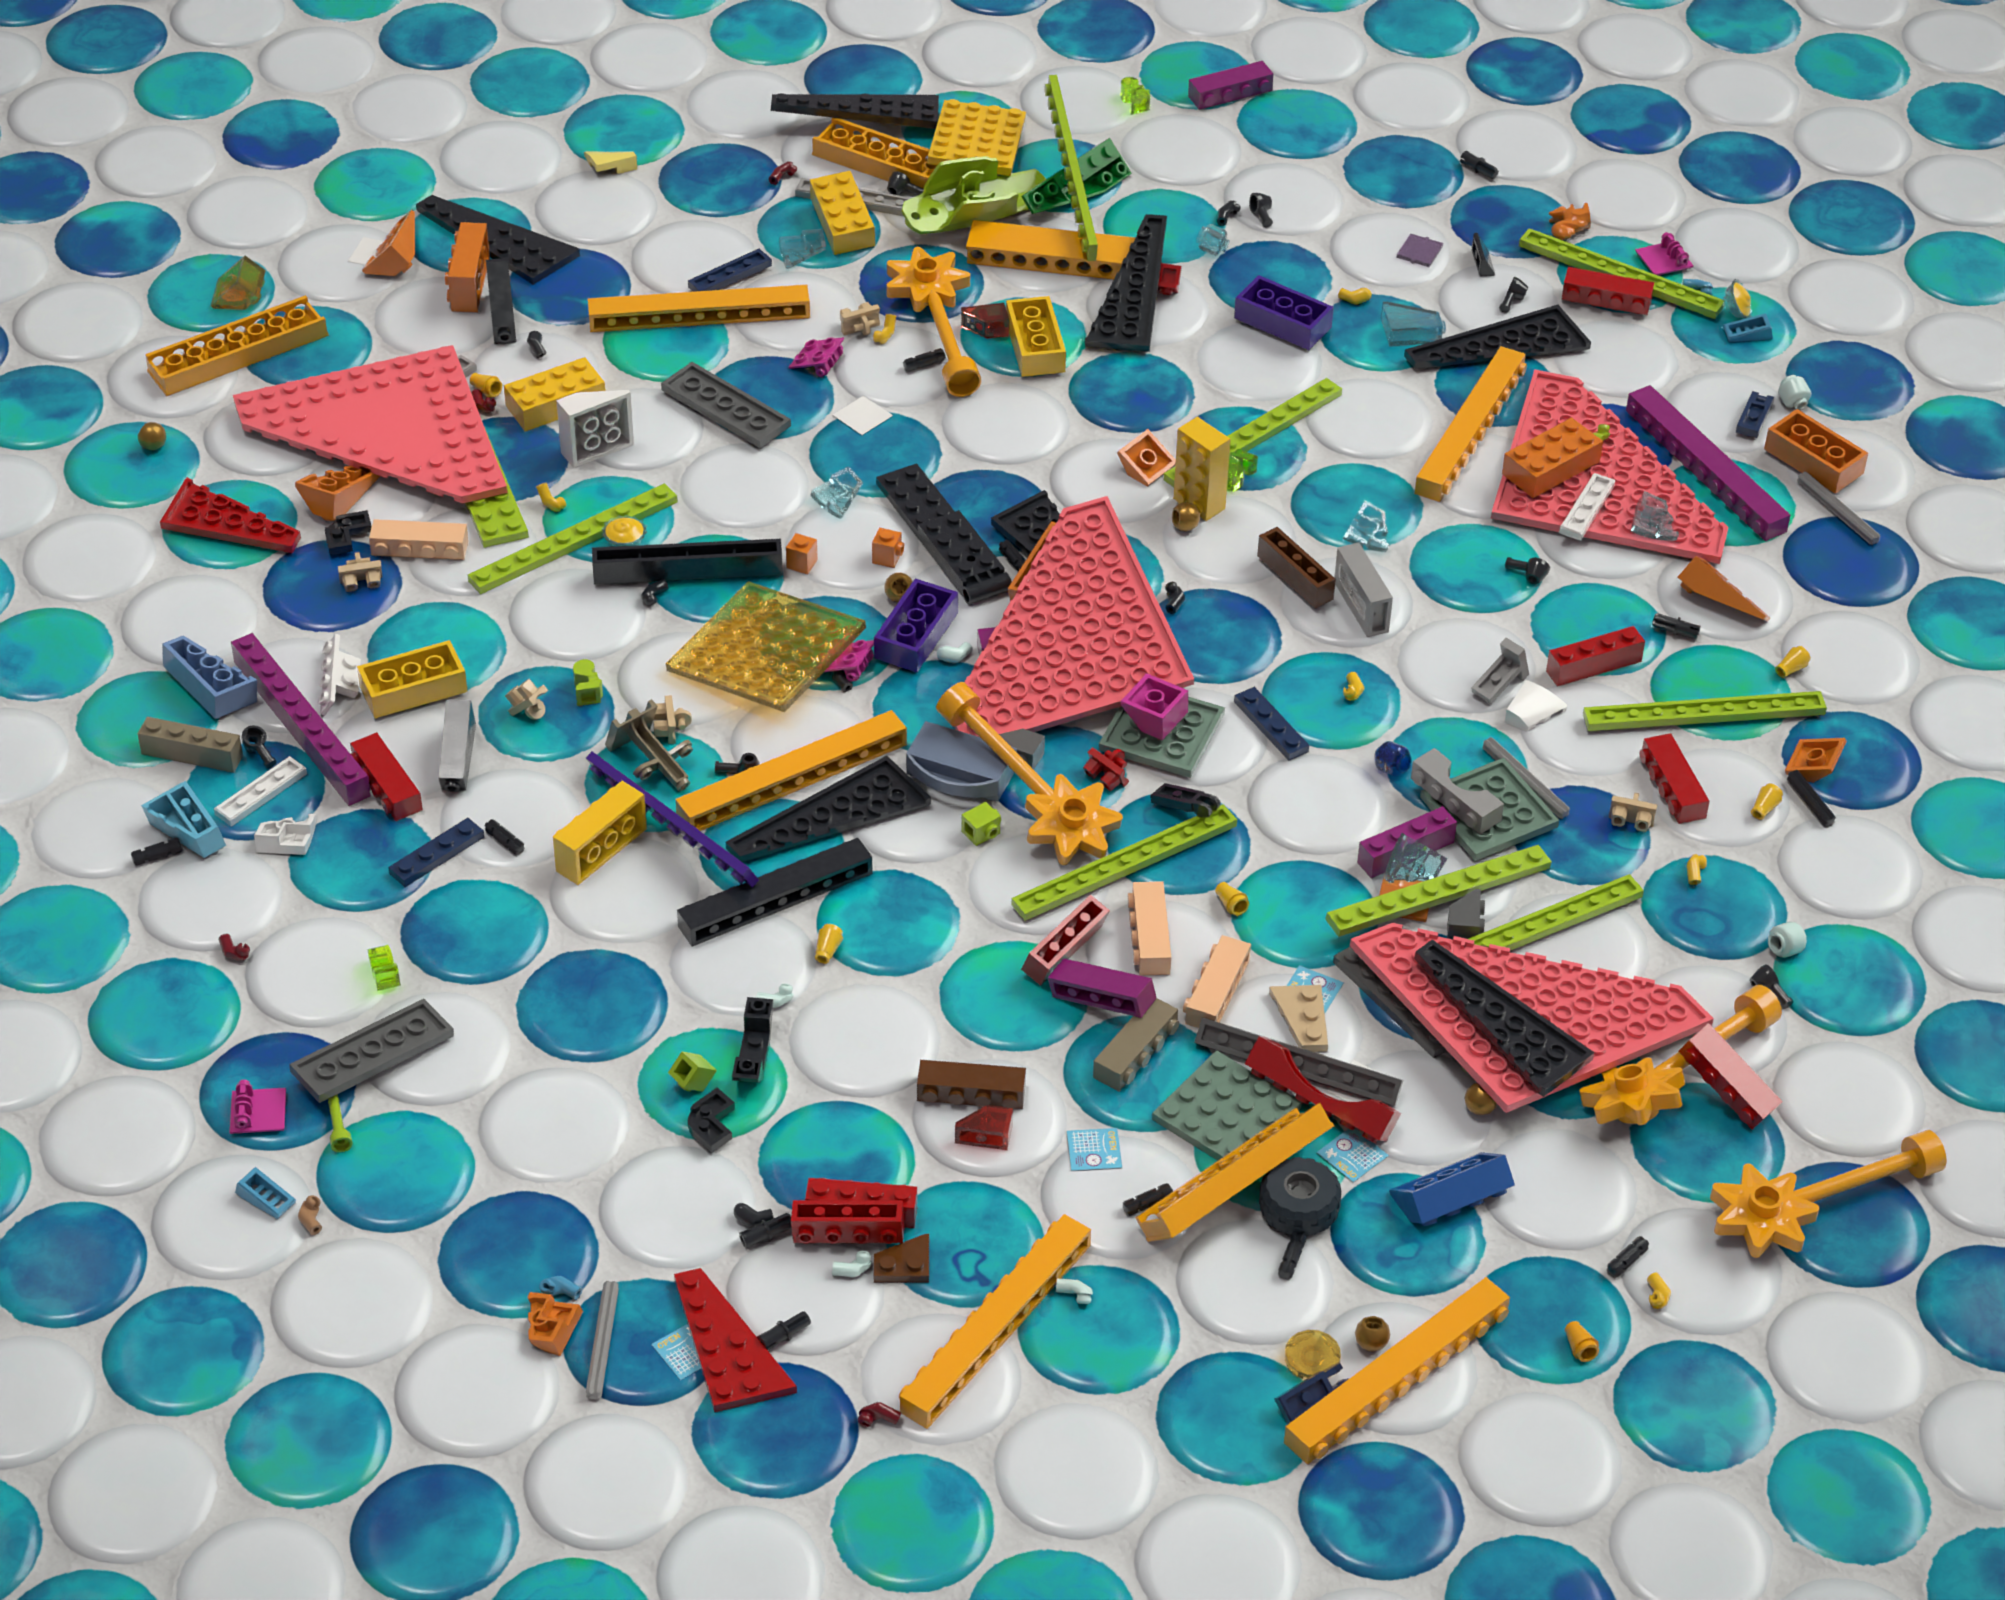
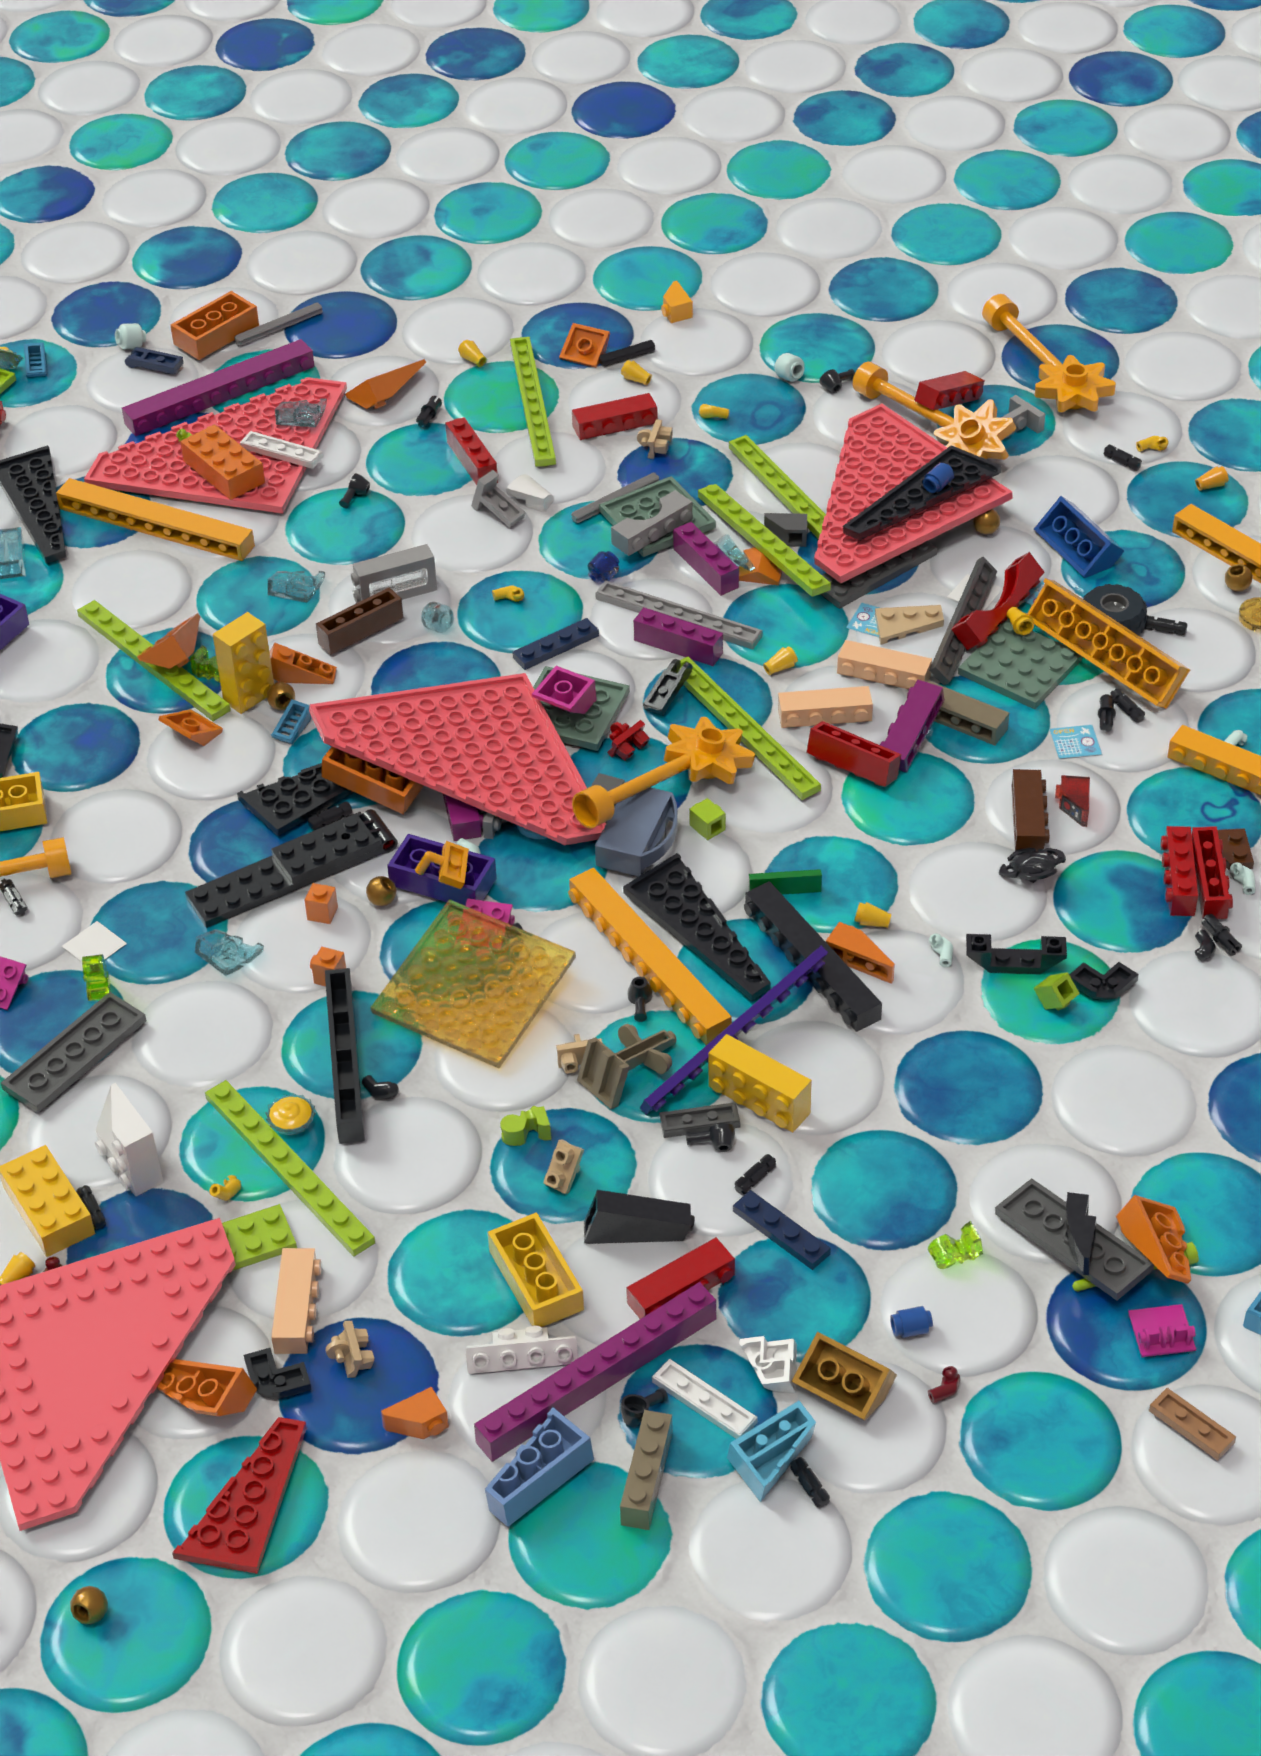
camera: 90 degrees left, 0 degrees up
none -> black axle [76,1185,106,1230]
none -> clear neon green leg [82,954,110,1001]
none -> orange wedge [137,613,200,669]
none -> orange slope [269,643,337,684]
none -> dark azure slope [271,699,312,744]
none -> orange slope [381,1387,449,1439]
none -> light orange plate [415,841,469,889]
none -> clear light blue head [421,602,454,633]
none -> light grey tile [595,580,763,649]
none -> magenta brick [633,607,723,666]
none -> dark grey tile [659,1102,740,1138]
none -> light orange slope [661,281,693,323]
none -> black bar [686,1123,735,1152]
none -> green tile [748,869,822,895]
none -> pearl gold slope [791,1331,897,1420]
none -> orange slope [826,922,895,984]
none -> blue brick [890,1306,933,1338]
none -> blue brick [923,463,954,493]
none -> black shield [999,848,1066,883]
none -> light grey bracket [1001,395,1045,439]
none -> yellow cone [1007,607,1034,635]
none -> black slope [1066,1192,1096,1276]
none -> black axle [1097,694,1116,732]
none -> orange wedge [1116,1195,1191,1284]
none -> medium nougat plate [1149,1388,1236,1460]

